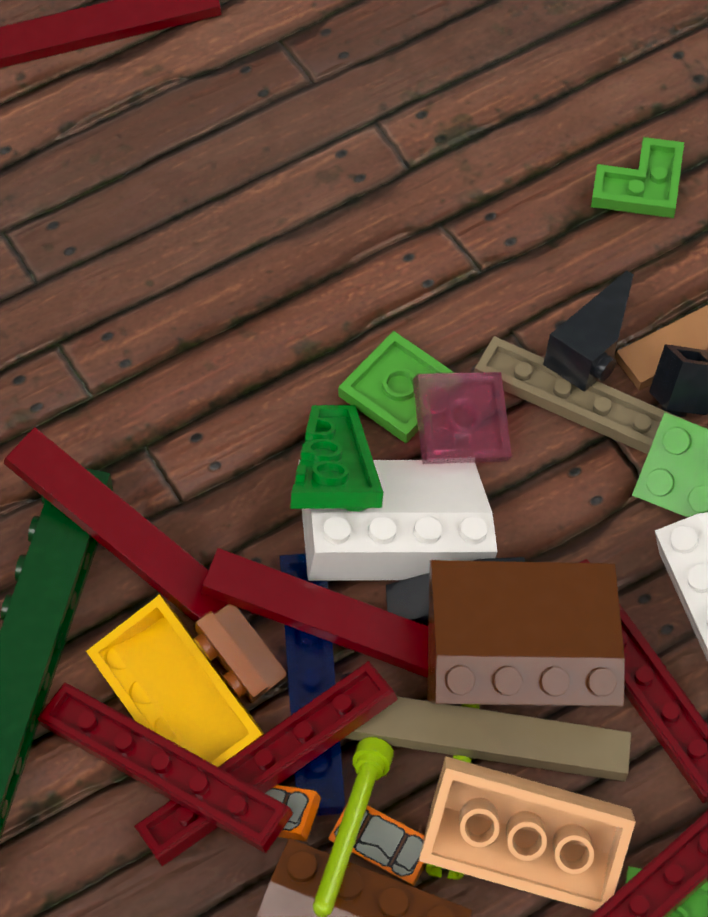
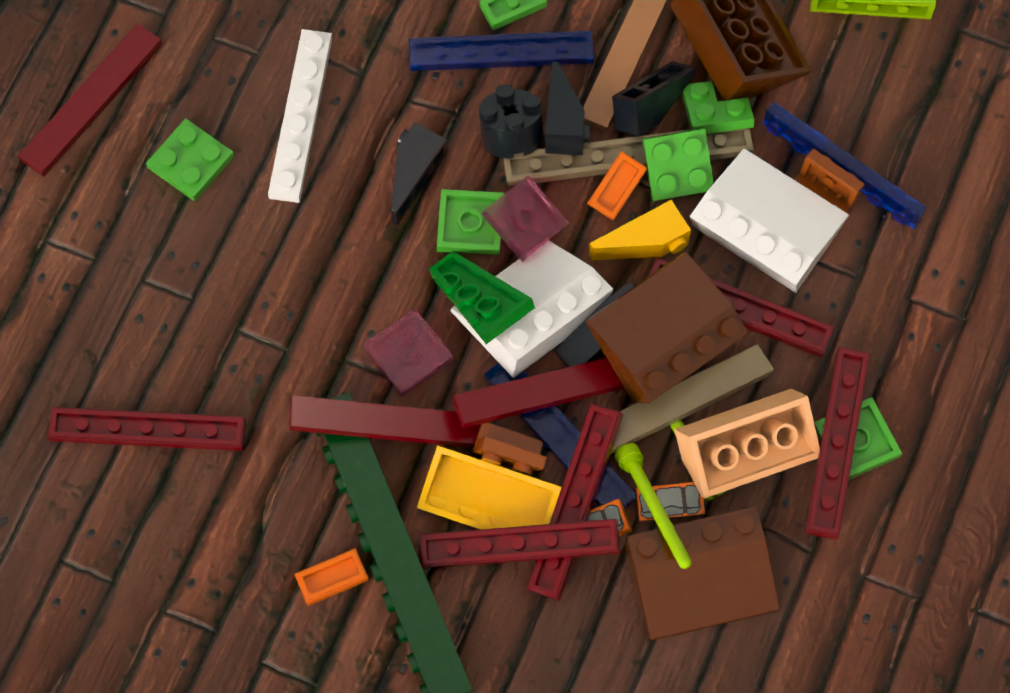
camera: 35 degrees left, 10 degrees up
none -> bright green plate [146,118,235,202]
none -> white plate [268,29,333,203]
none -> clear pink plate [363,309,453,397]
none -> black slope [391,122,447,225]
none -> clear blue plate [409,30,594,71]
none -> black brick [479,85,543,159]
none -> orange tile [587,151,647,221]
none -> yellow slope [589,200,691,261]

